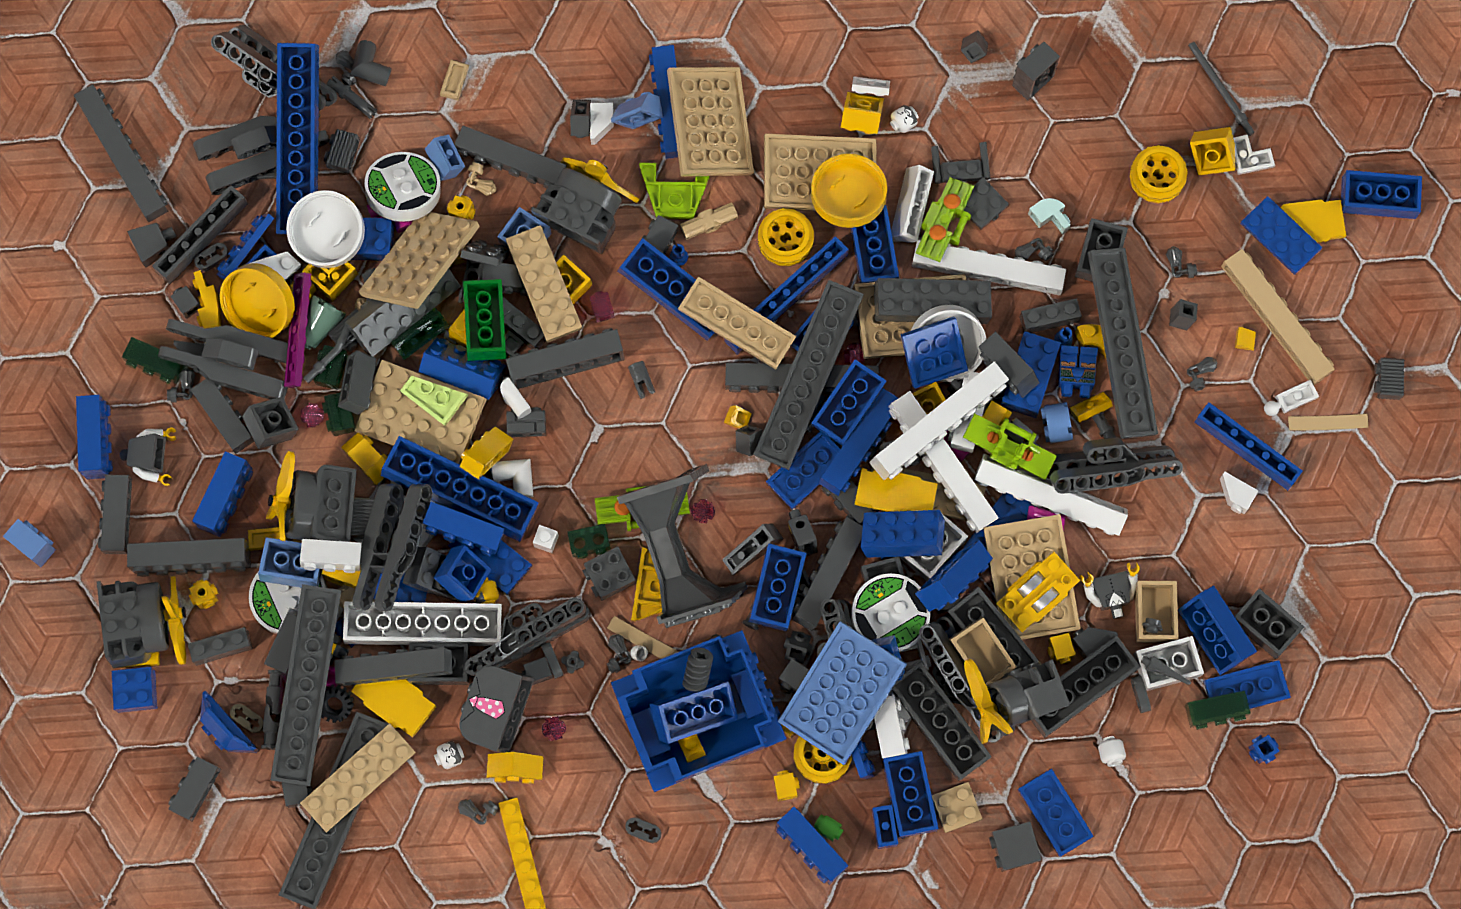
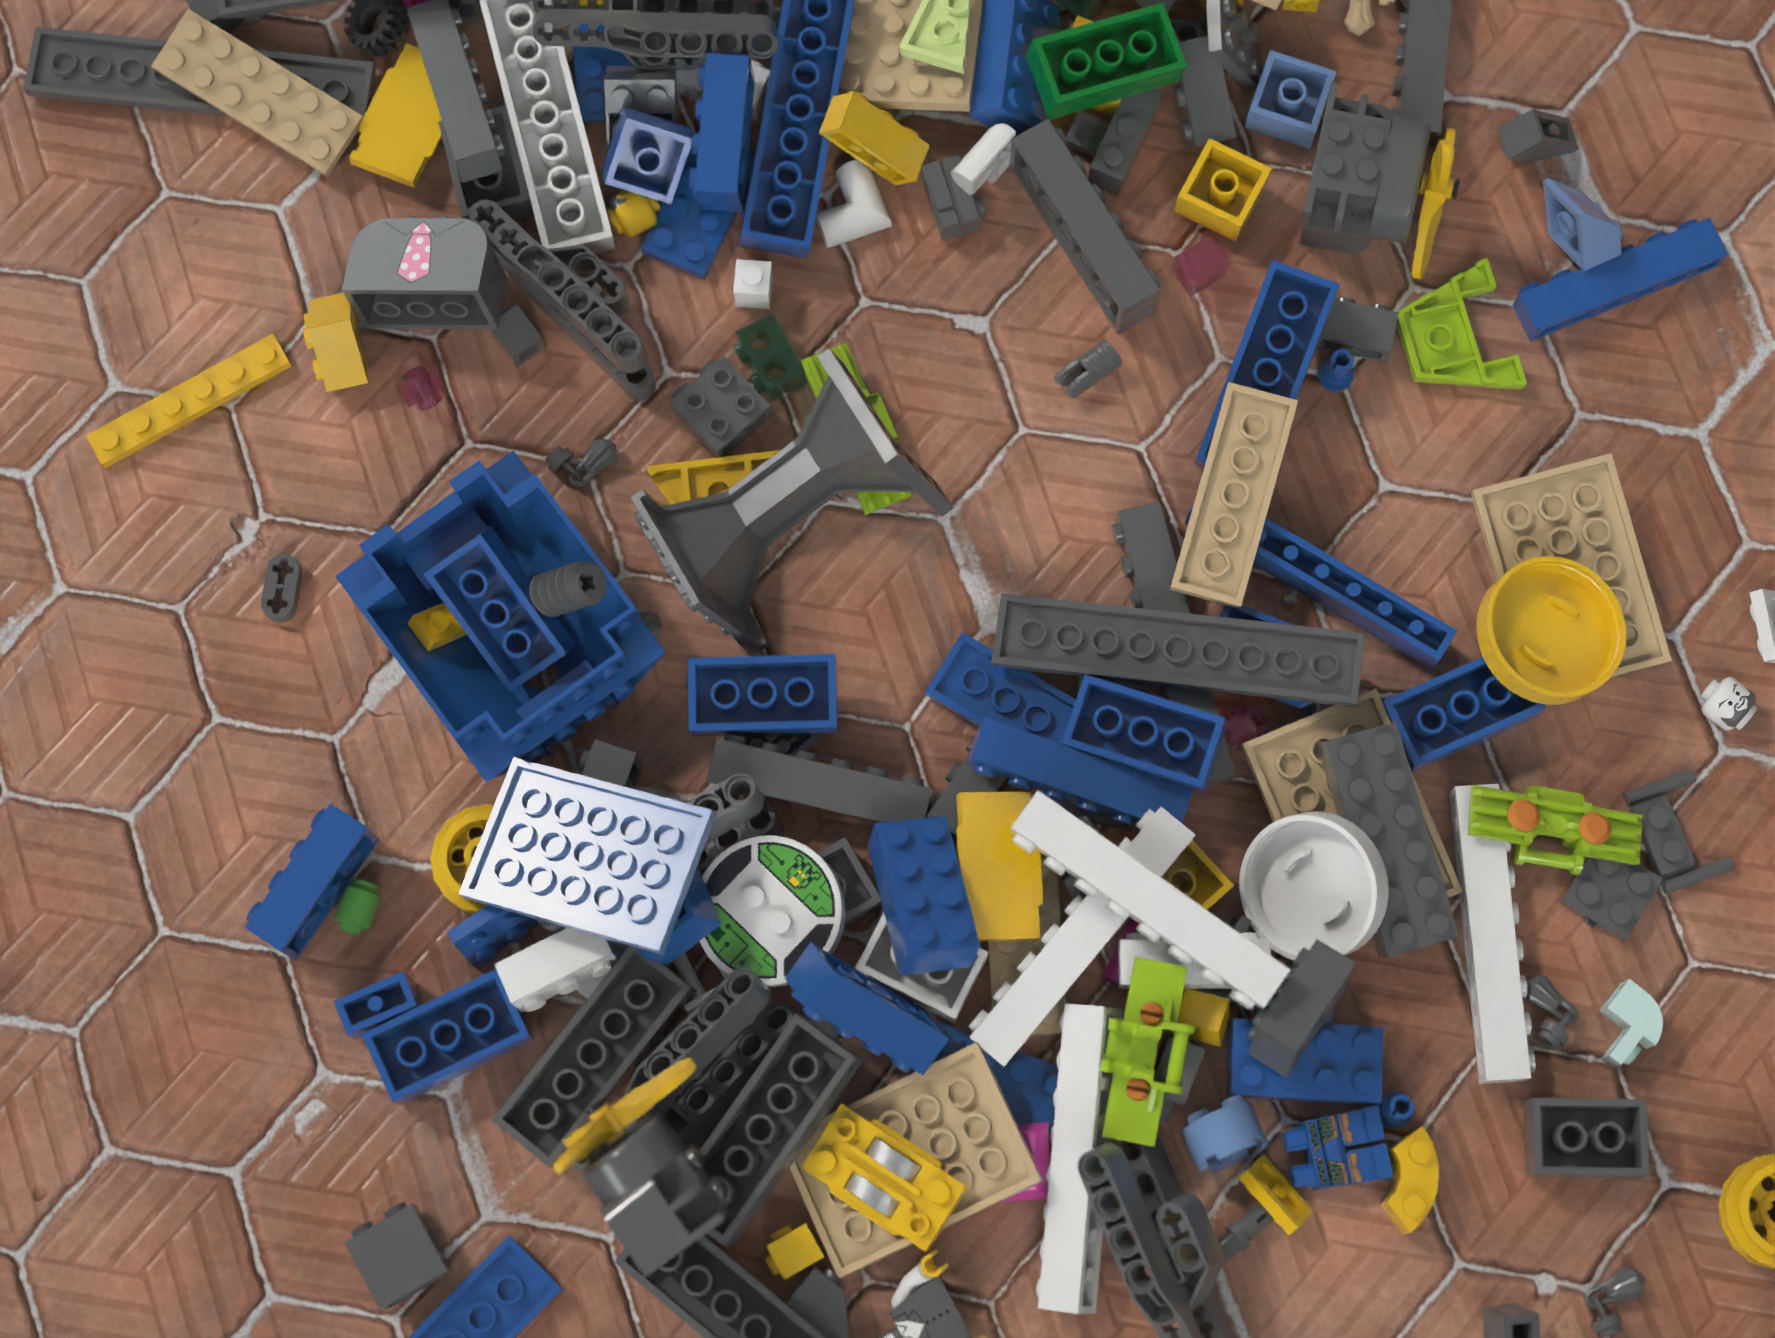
camera: 75 degrees right, 0 degrees up
white head [434,741,464,769] -> none
dark grey piece [458,799,499,825] -> none
tan plate [506,225,583,343] -> none
dark grey beam [541,642,564,679] -> none
dark grey plate [561,651,584,674] -> none
white slope [590,103,616,145] -> none
tan sticker [607,616,679,659] -> none
white hinge [630,645,648,661] -> none
tan plate [667,67,754,176] -> none
tan piece [680,202,738,240] -> none
clear pink gear [691,499,715,523] -> none
dark grey slope [722,524,784,575] -> none
yellow slope [724,405,752,429] -> none
dark grey panel [736,425,763,456] -> none
yellow wheel [758,208,814,266] -> none
yellow brick [773,770,800,802] -> none
dark grey brick [784,631,813,664] -> none
dark grey torso [788,509,818,557] -> none
yellow slope [841,92,884,134] -> none
white brick [891,165,934,242] -> none
blue plate [900,317,968,389] -> none
tan plate [932,782,982,833] -> none
tan piece [949,617,1016,685] -> none
dark grey brick [1019,298,1082,333] -> none
dark grey plate [1088,248,1158,439] -> none

